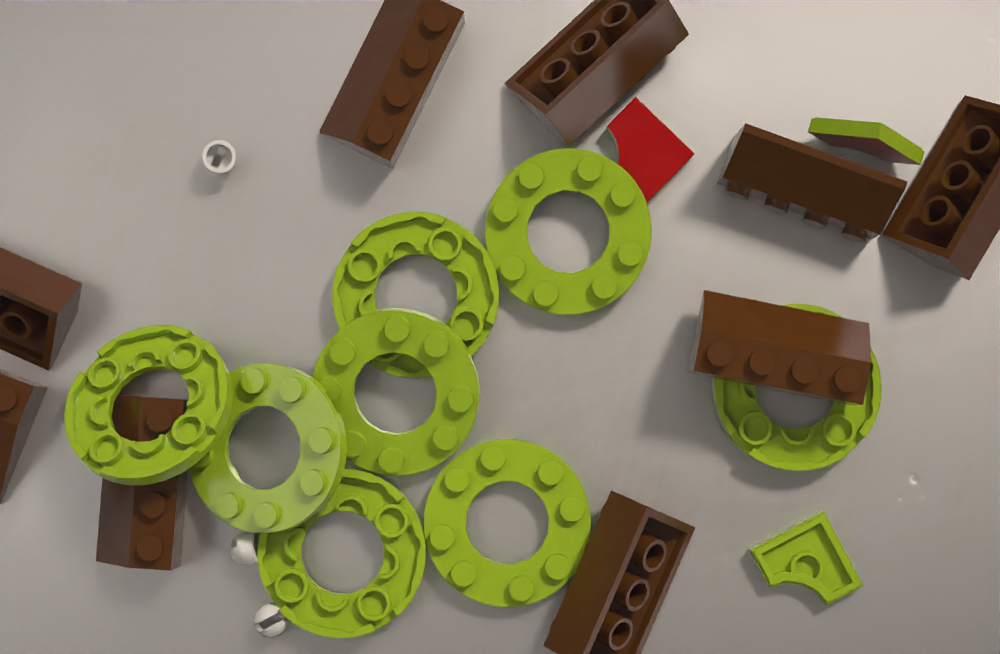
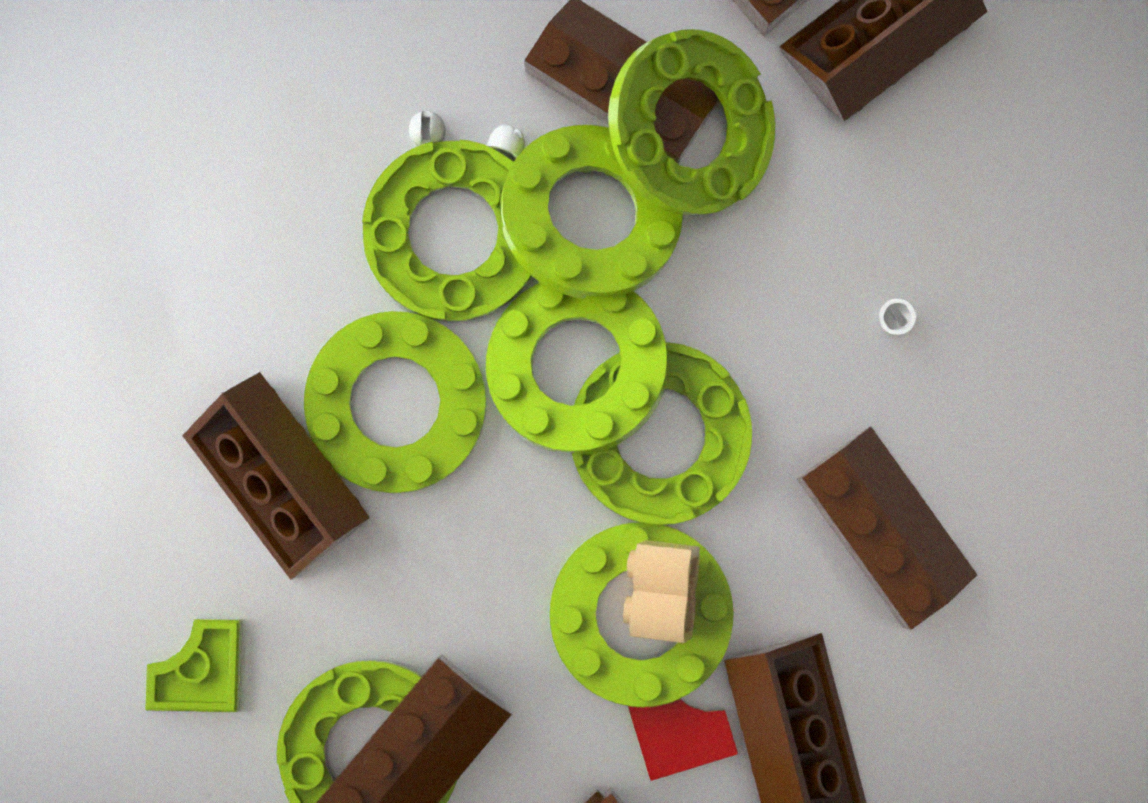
camera: 125 degrees right, 0 degrees up
none -> tan brick [623,540,700,643]

